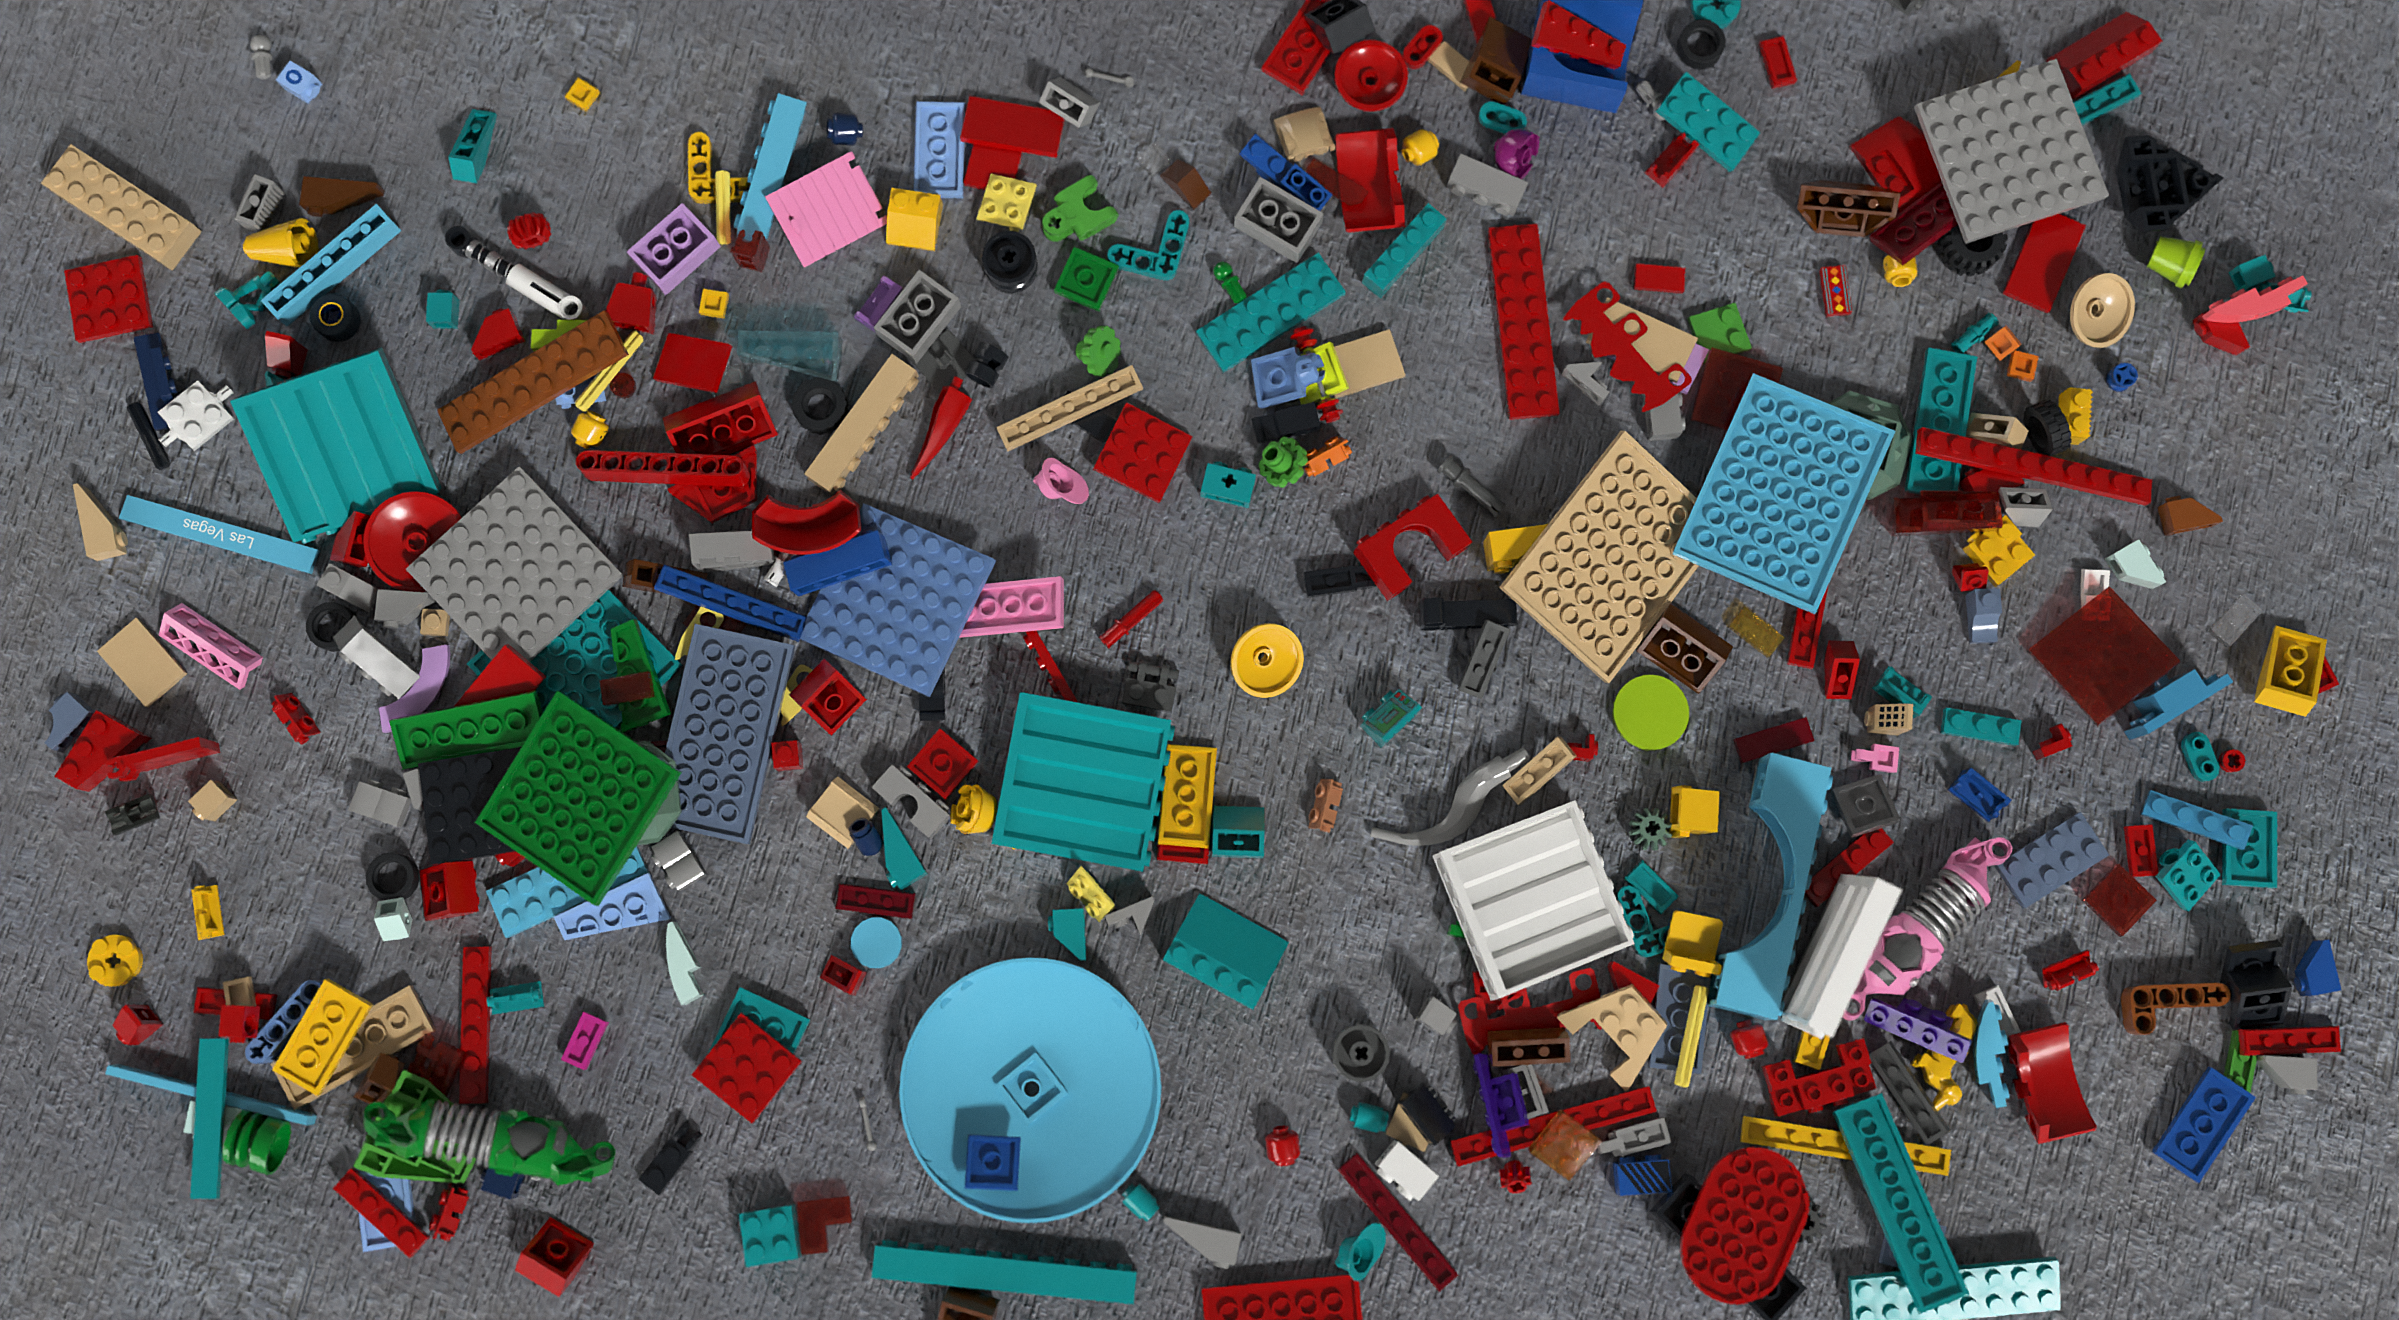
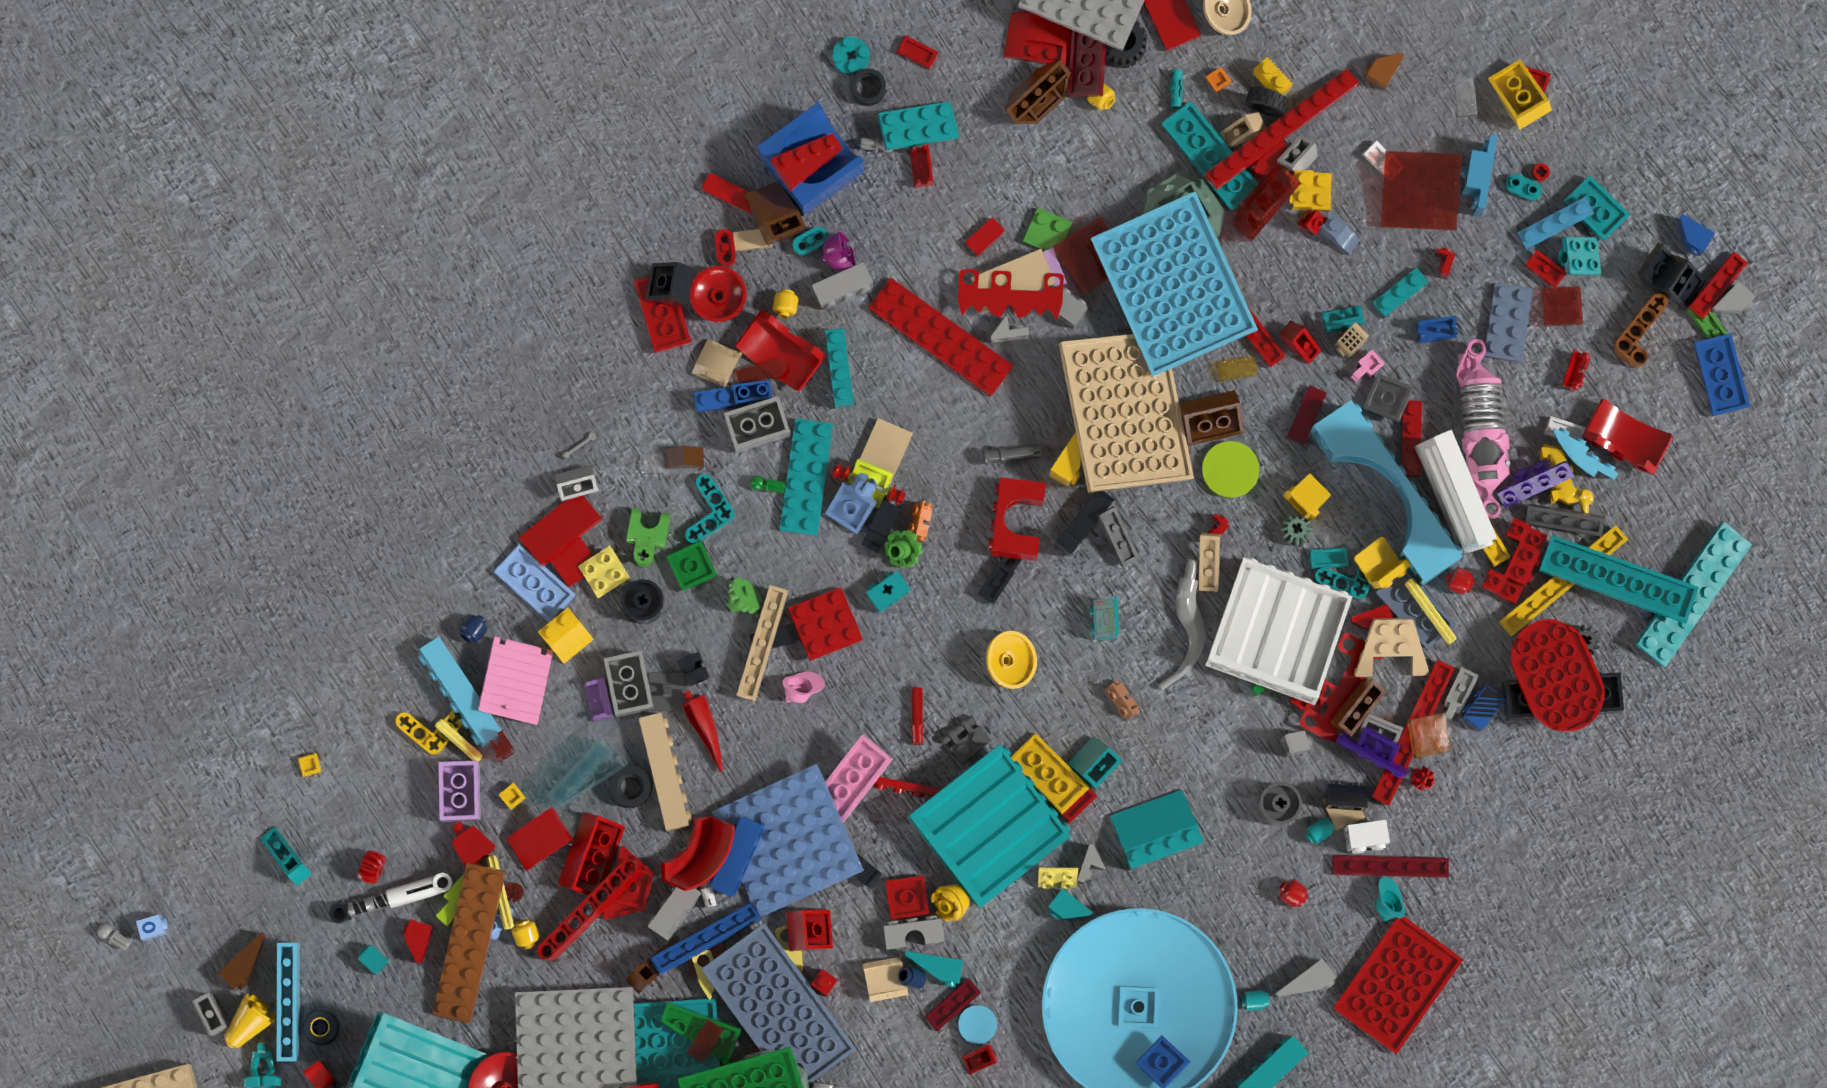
camera: 50 degrees left, 0 degrees up
red tile [1819,265,1852,317] -> none
orange plate [1985,325,2022,361] -> none
light aqua slope [2105,539,2166,589] -> none
blue wheel [2106,363,2138,392] -> none

